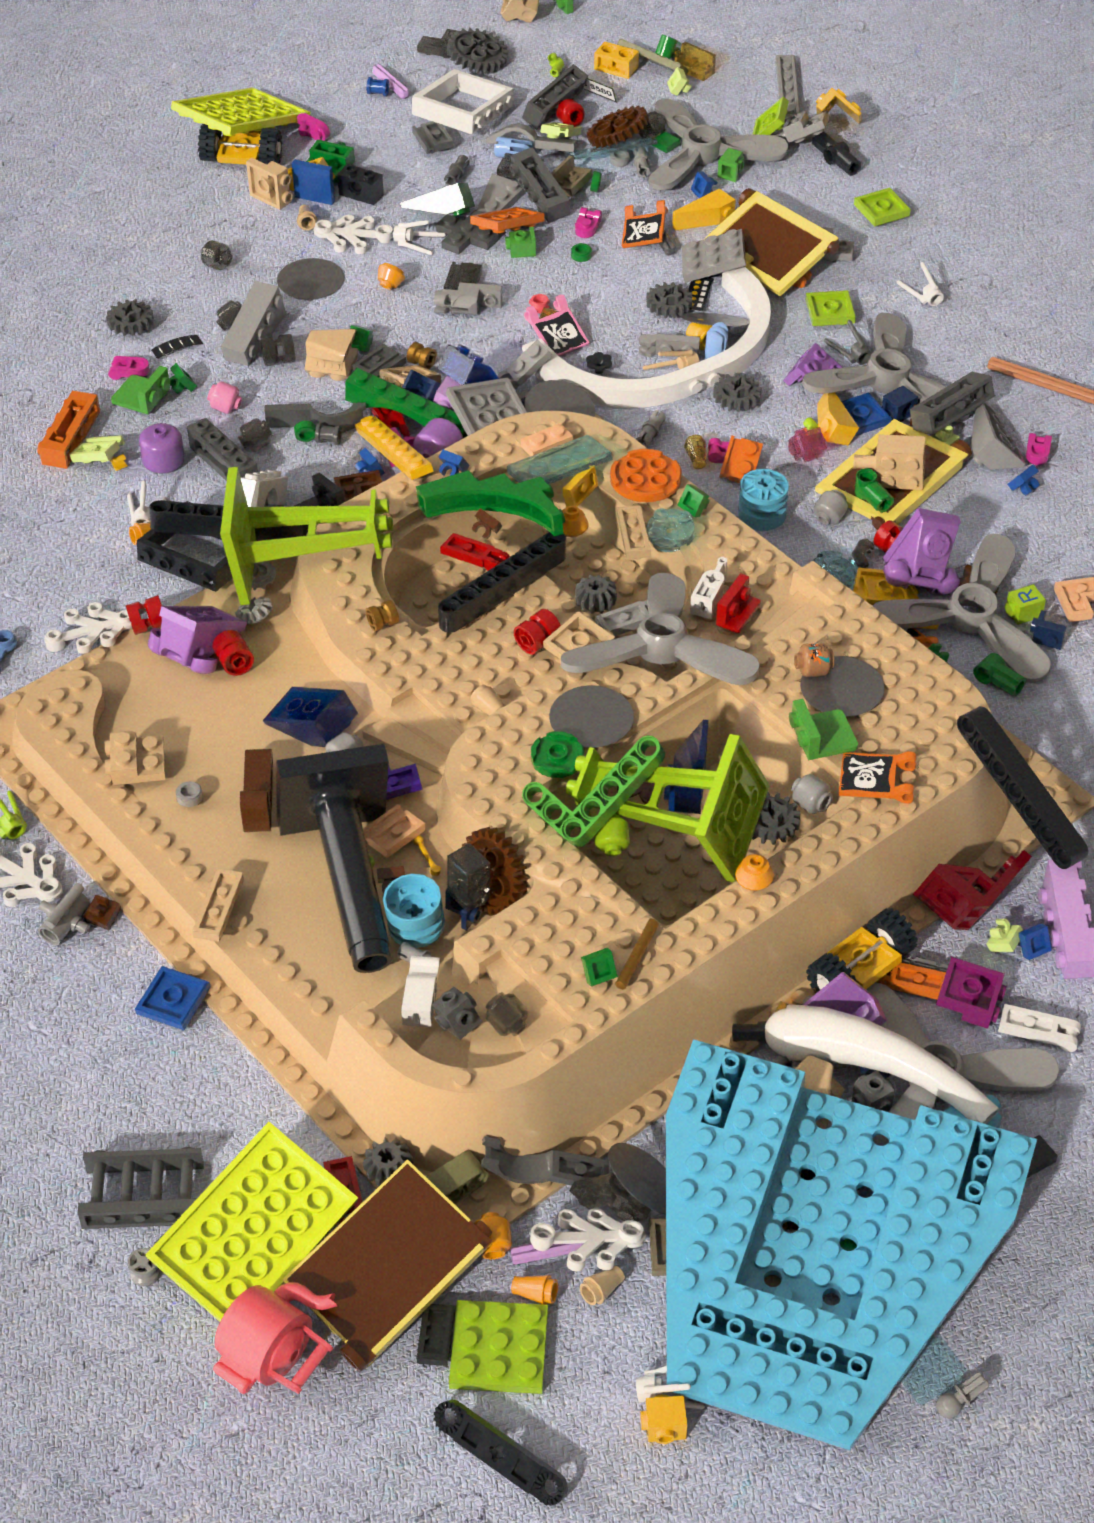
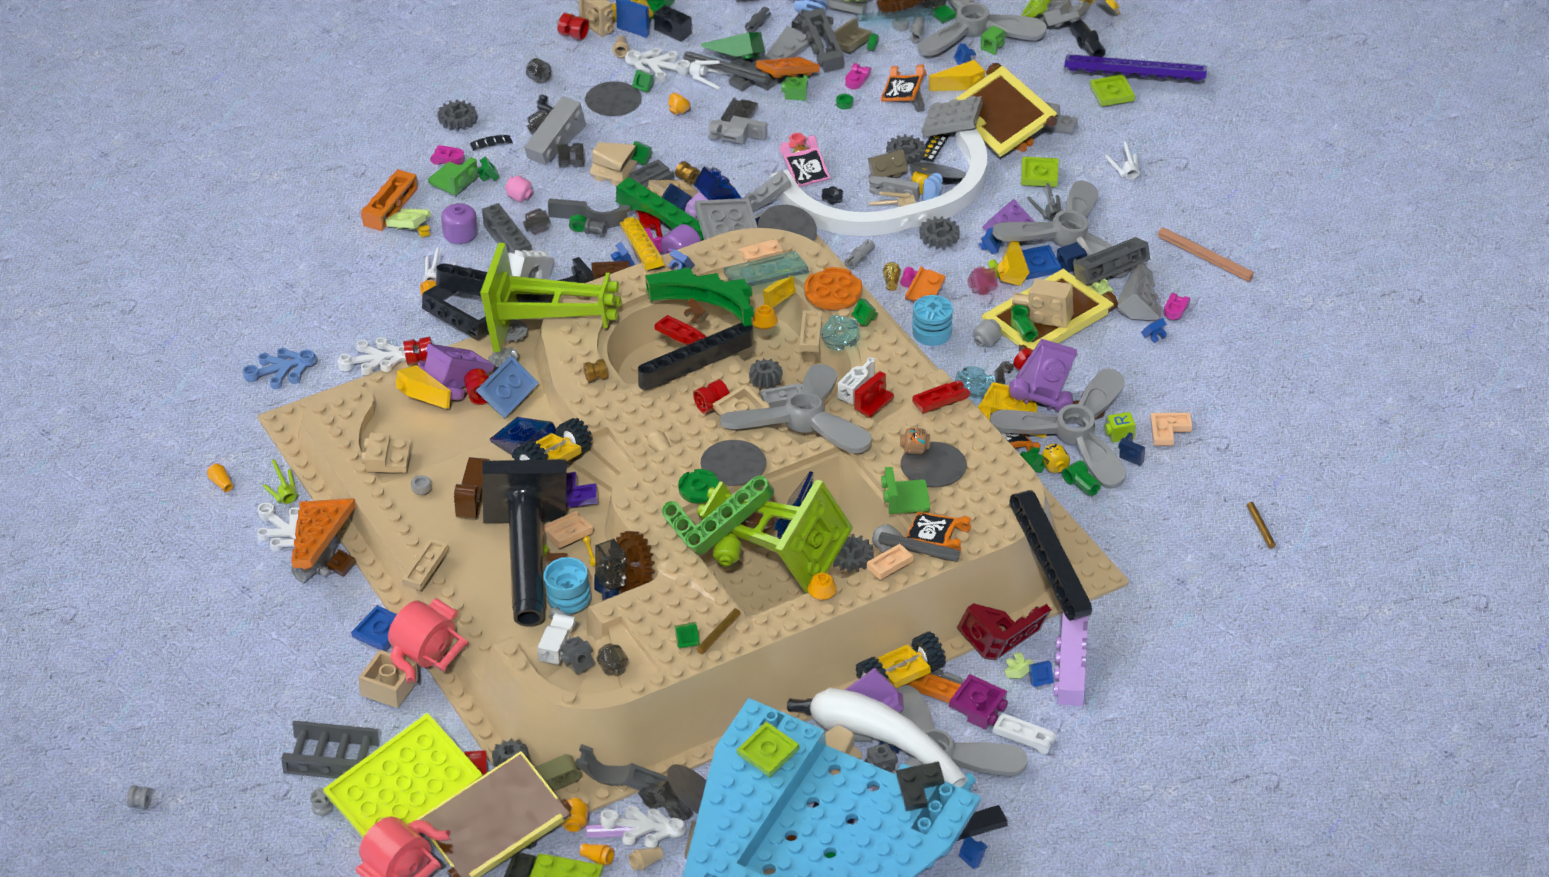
camera: 10 degrees right, 5 degrees down
none -> orange wing [291,498,355,569]
none -> tan brick [358,649,419,708]
none -> coral piece [388,598,469,683]
none -> yellow slope [396,365,451,409]
none -> medium blue plate [476,355,539,418]
none -> plate [512,418,593,461]
none -> black arm [537,94,554,115]
none -> red wheel [557,12,589,40]
none -> green tile [632,69,655,92]
none -> dark grey axle [684,51,770,83]
none -> lime plate [737,721,800,777]
none -> light nougat plate [867,544,913,580]
none -> dark tan bracket [868,149,908,178]
none -> dark grey axle [878,532,960,562]
none -> pearl dark grey plate [896,761,945,811]
none -> red hinge [912,380,970,414]
none -> blue tile [958,837,988,869]
none -> blue tile [978,227,1002,254]
none -> yellow head [1041,444,1070,473]
none -> dark purple plate [1064,54,1207,81]

